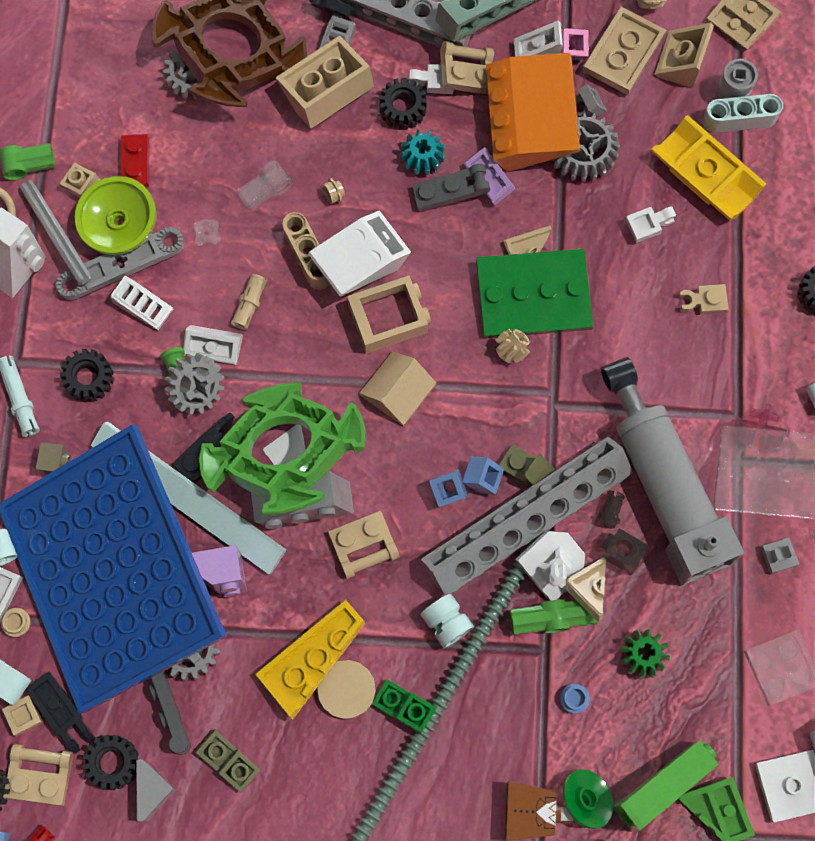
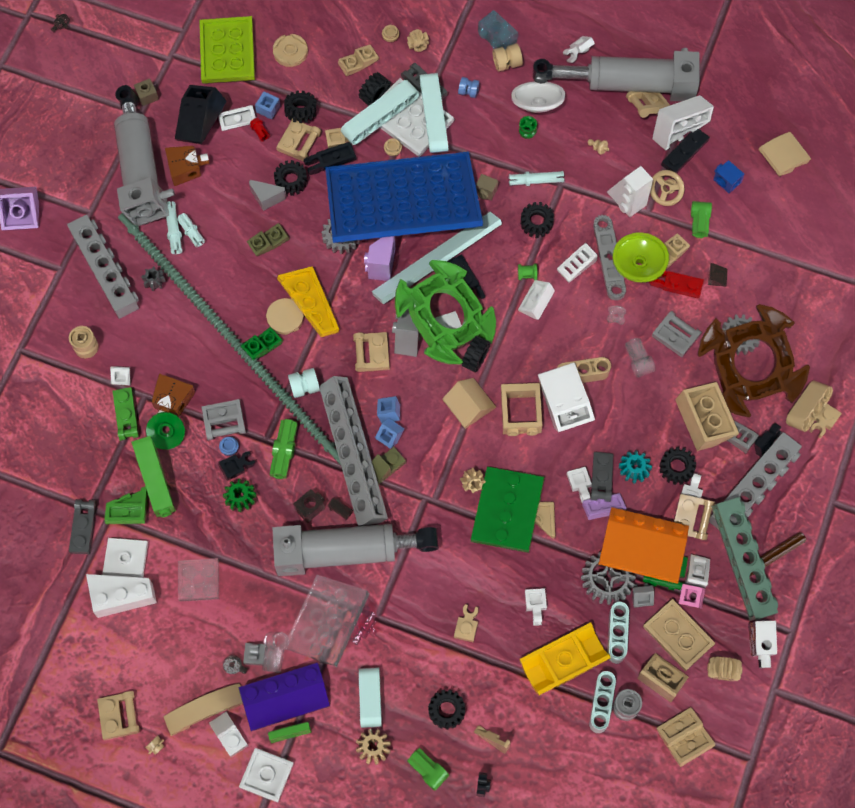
camera: 110 degrees right, 5 degrees down
light grey axle [20,180,92,285] -> none
dark grey plate [149,671,191,755] -> none
light grey gear [164,353,225,415] -> none
tan pin [231,274,267,330] -> none
tan plate [322,178,345,204] -> none
white piece [515,531,585,601] -> none
tan tile [564,557,606,622] -> none
light grey tile [760,538,799,575] -> none
none -> light grey plate [202,399,246,441]
none -> black plate [218,451,255,481]
none -> black tyre [461,336,491,373]
none -> white plate [567,467,592,503]
none -> light aqua beam [607,602,629,664]
none -> light grey plate [652,311,702,357]
none -> clear smoke slope [708,263,728,287]

